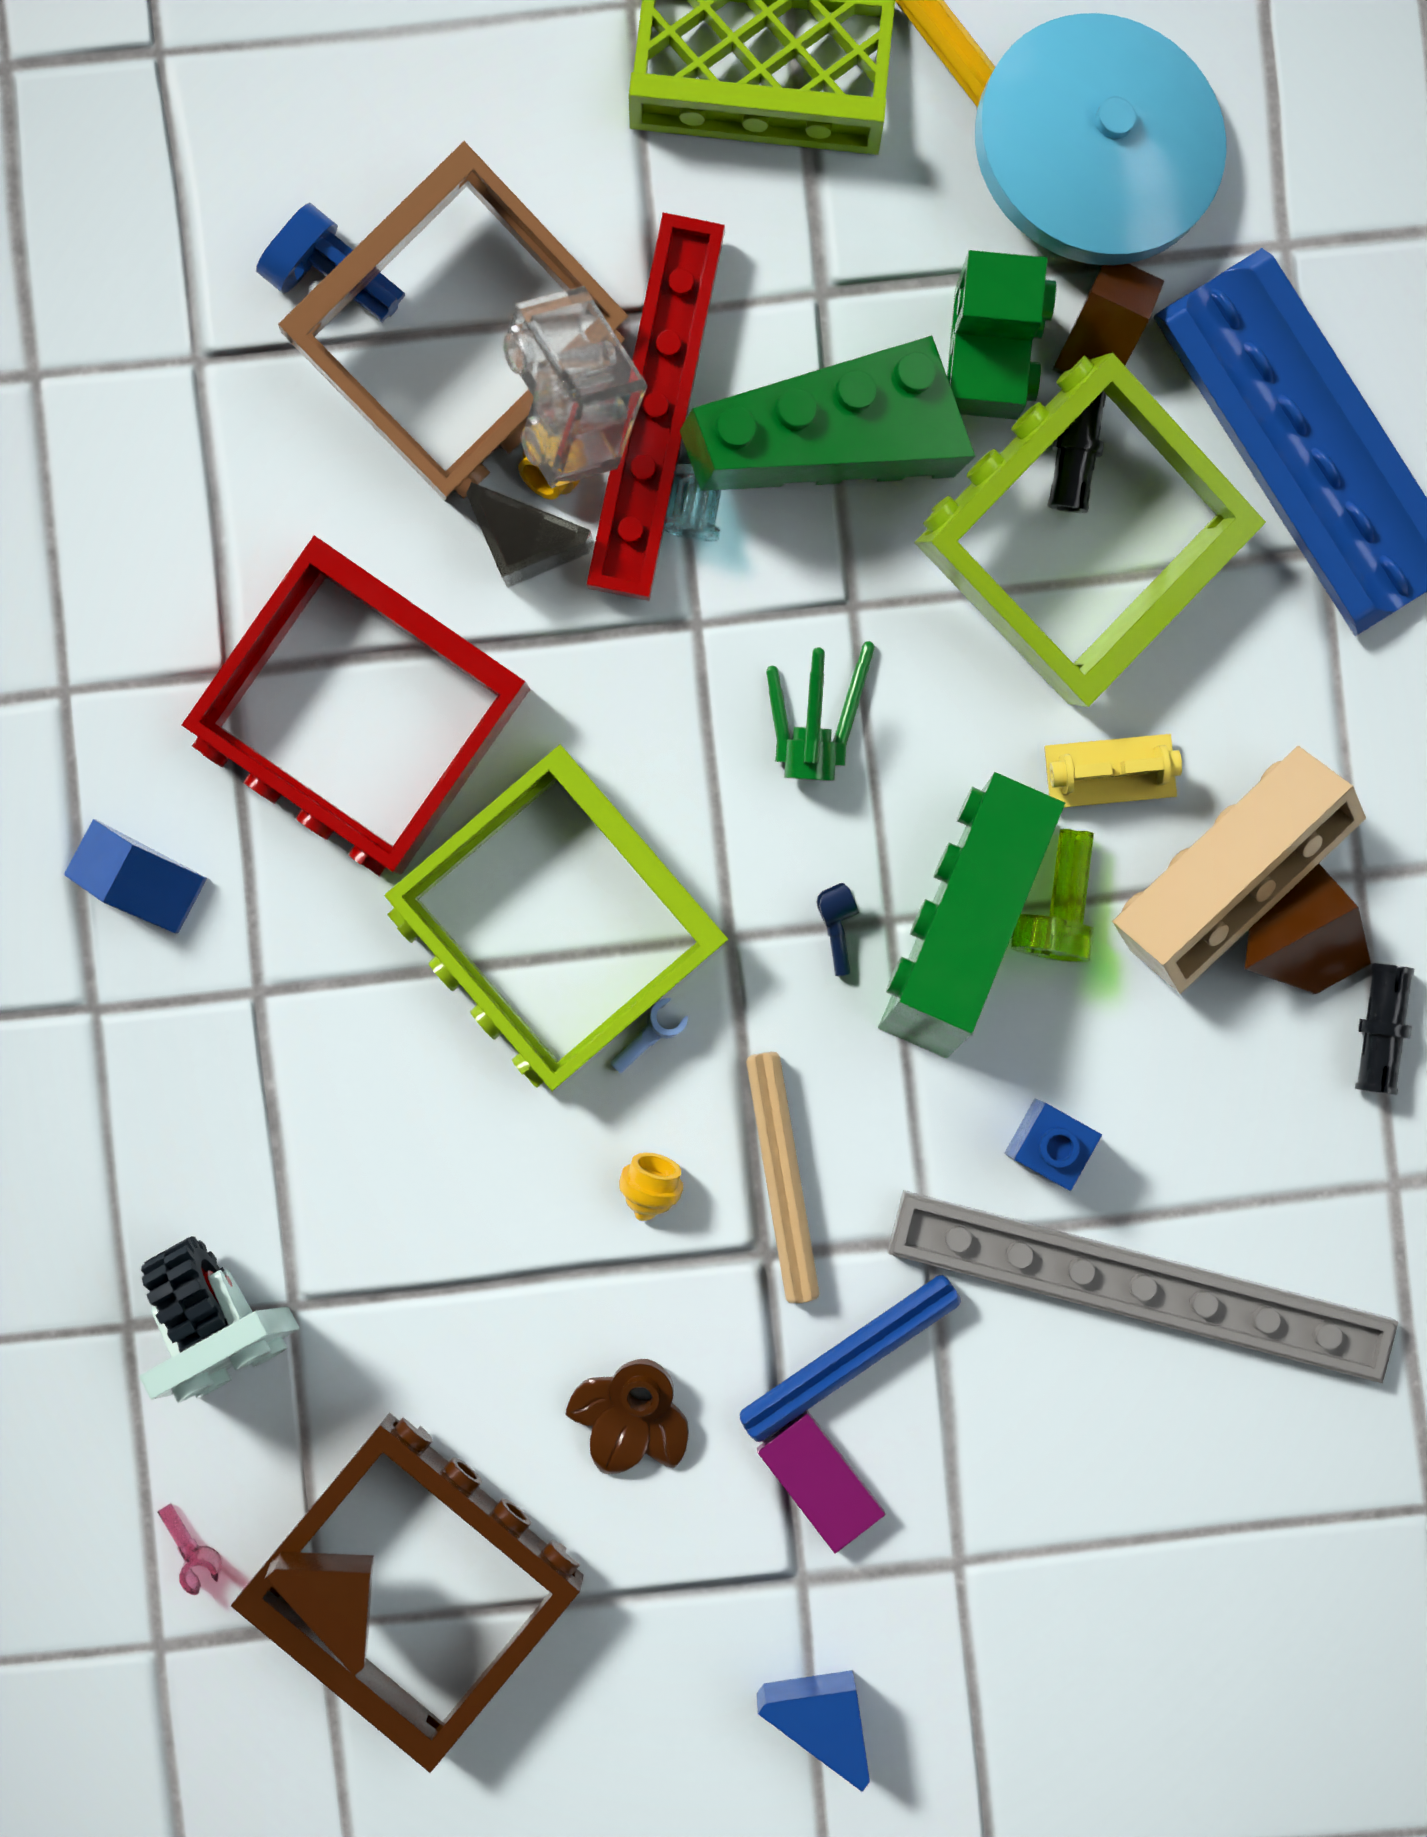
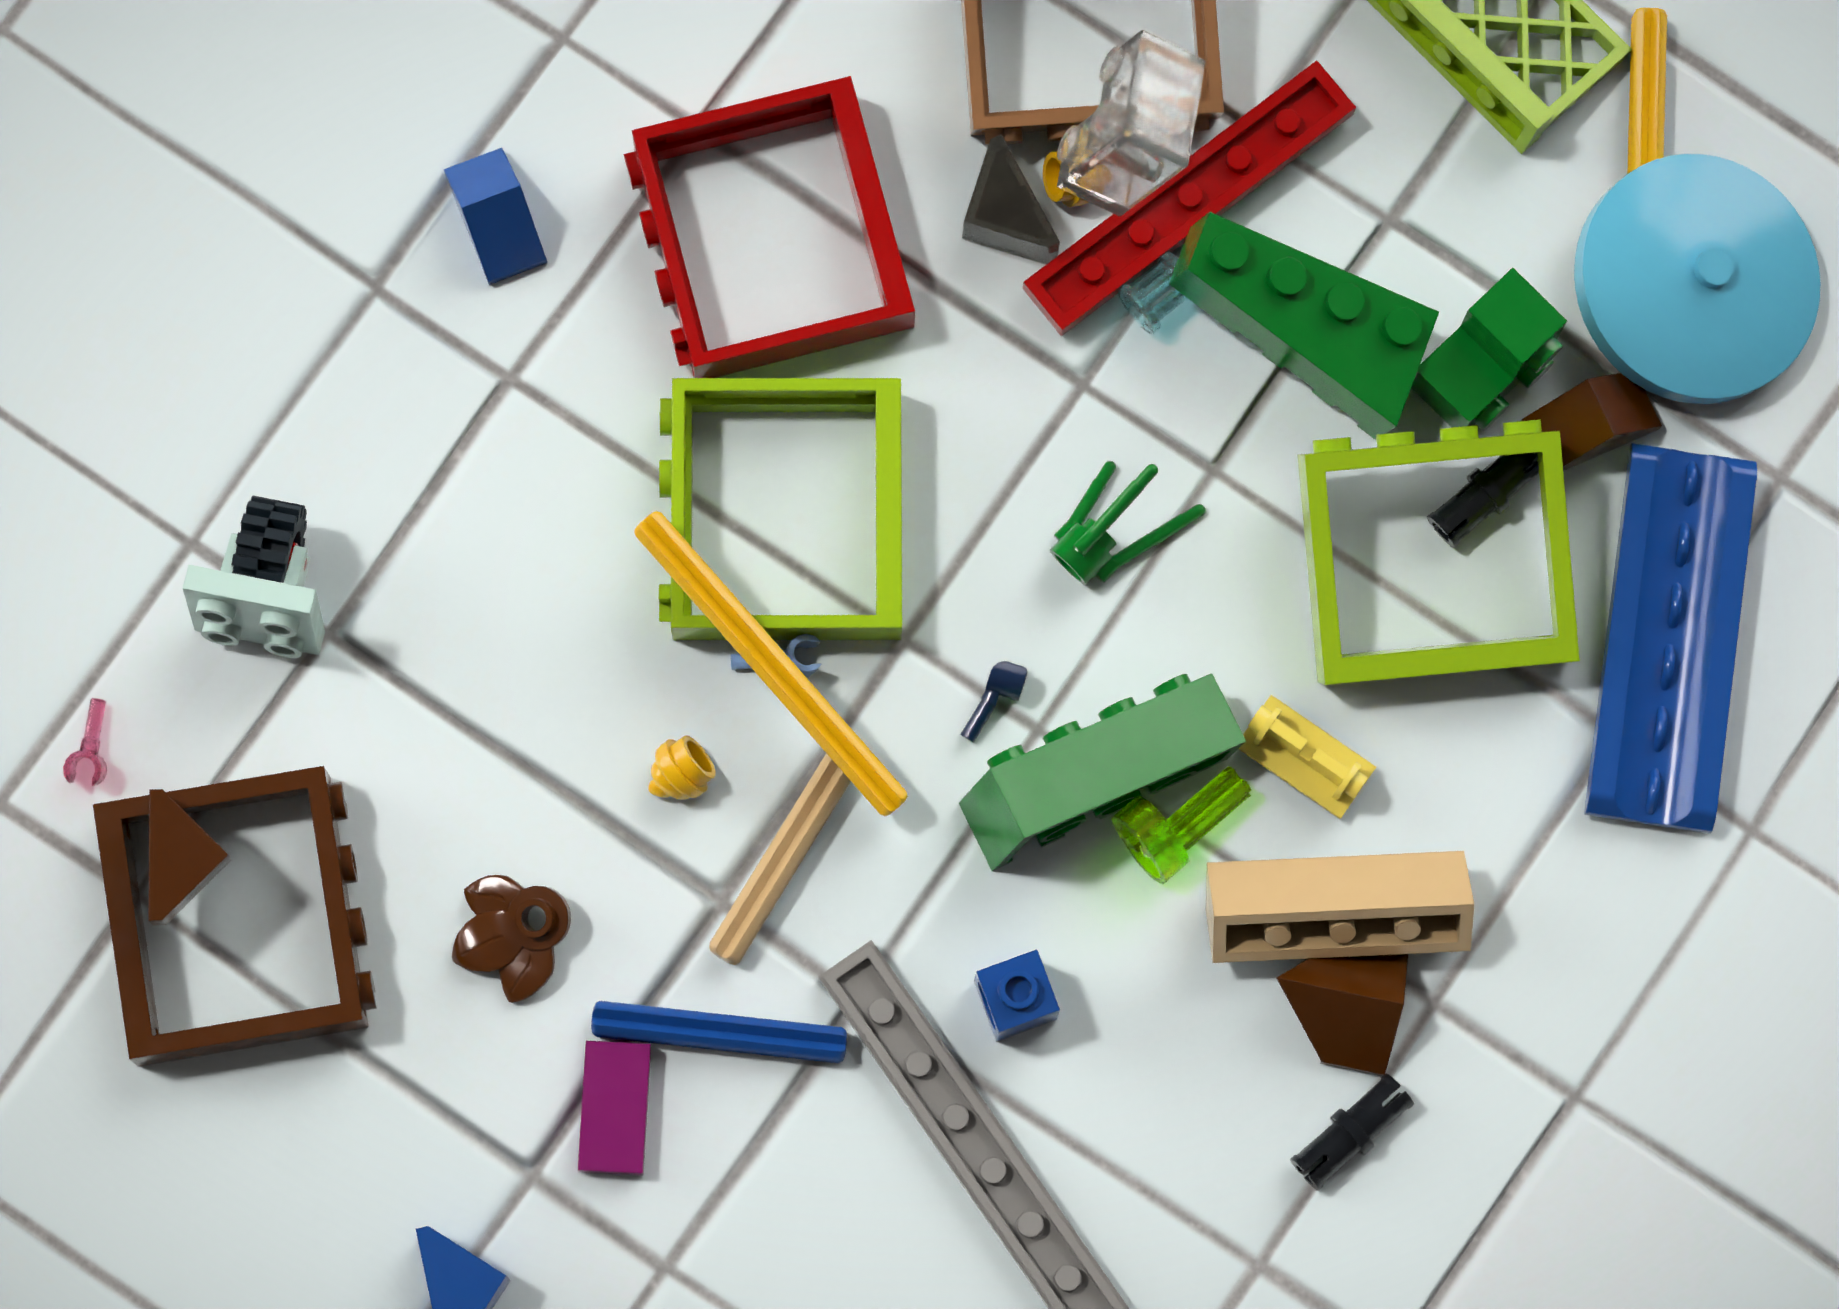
camera: 35 degrees right, 10 degrees down
none -> yellow axle [634,511,908,816]

